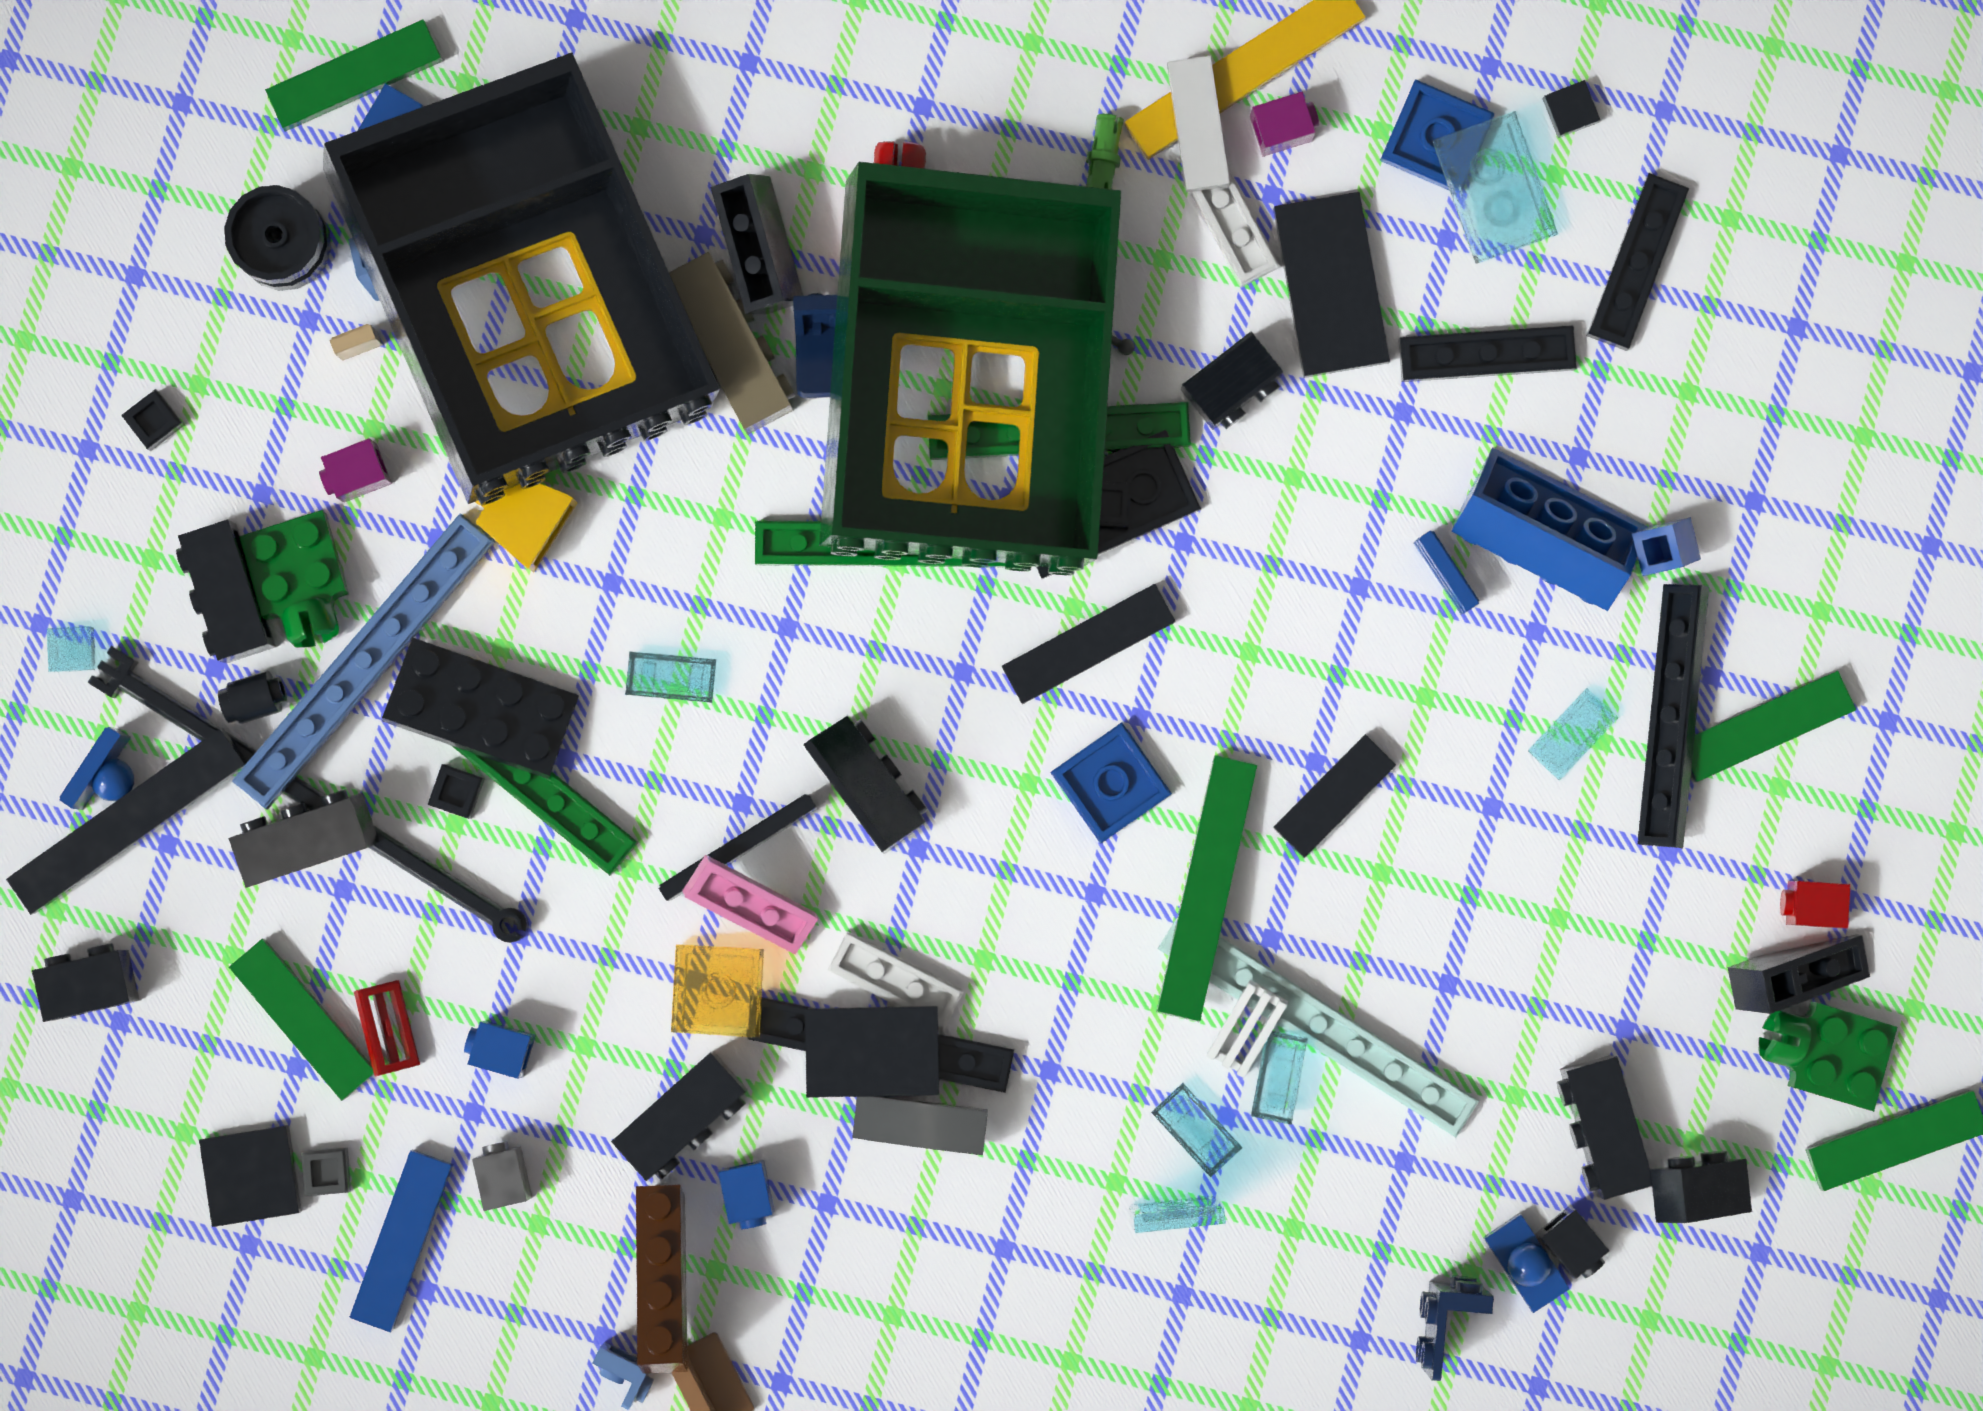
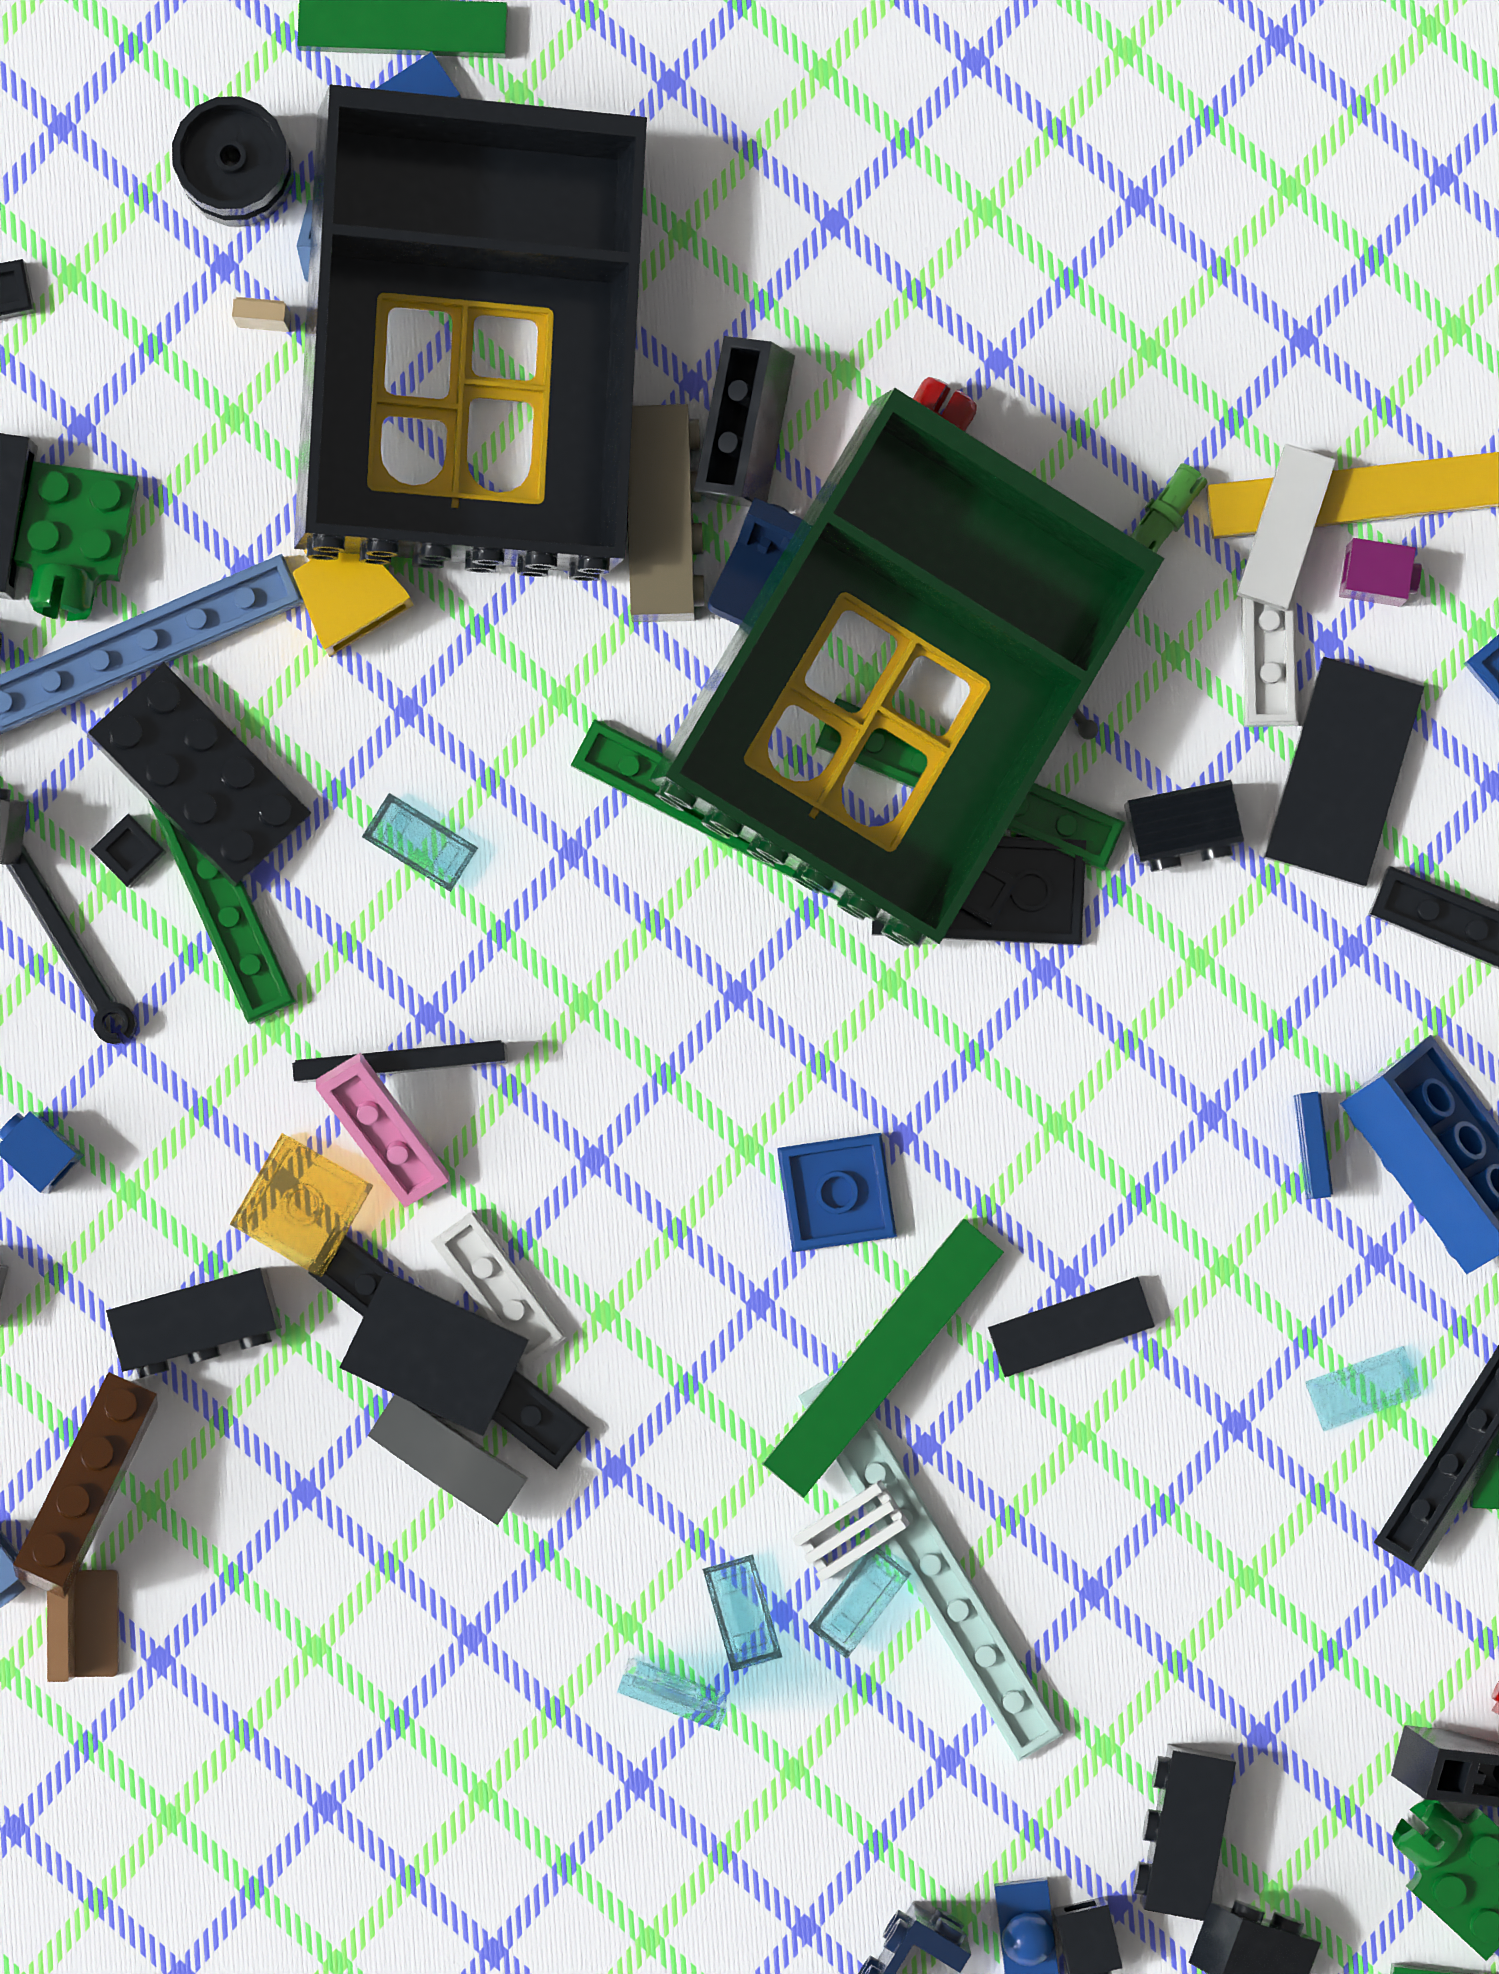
camera: 25 degrees right, 0 degrees up
magenta brick [319,438,392,503] -> none
blue brick [718,1160,775,1230] -> none
black slope [803,715,928,854] -> none
black tile [1001,584,1176,705] -> none

